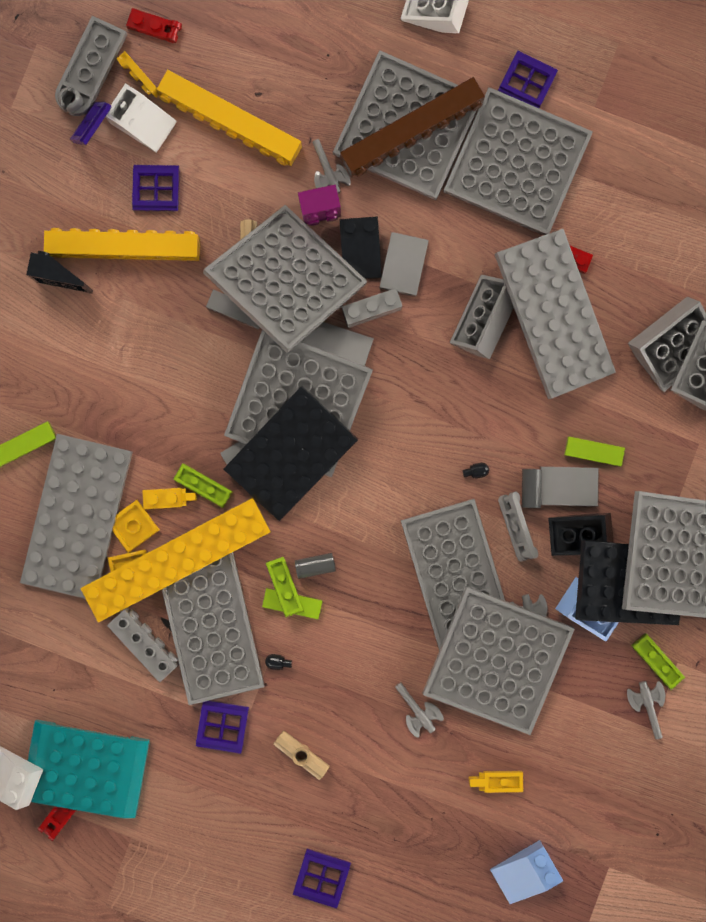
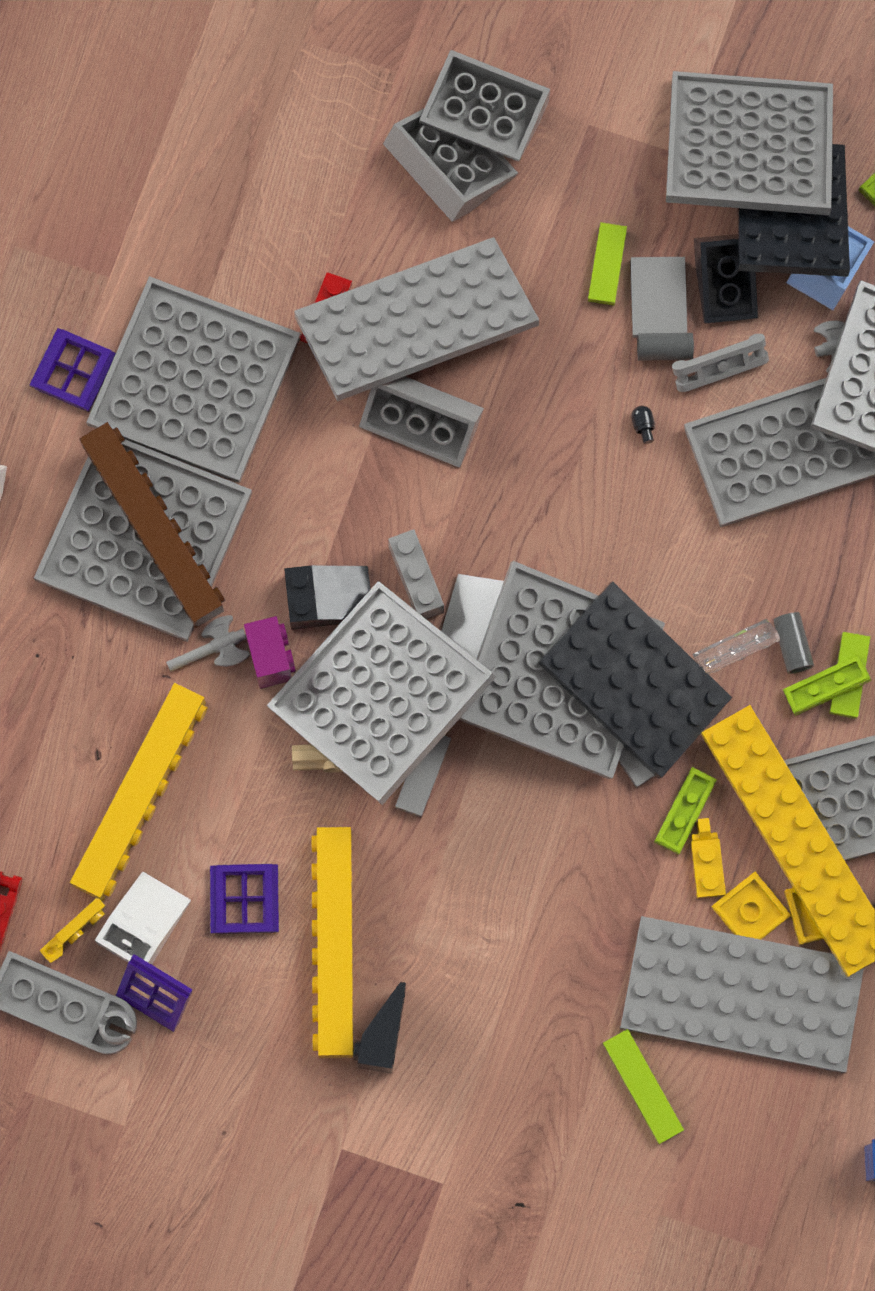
camera: 90 degrees left, 10 degrees down
light grey tile [379,232,429,296] -> none
none -> clear plate [692,619,780,676]

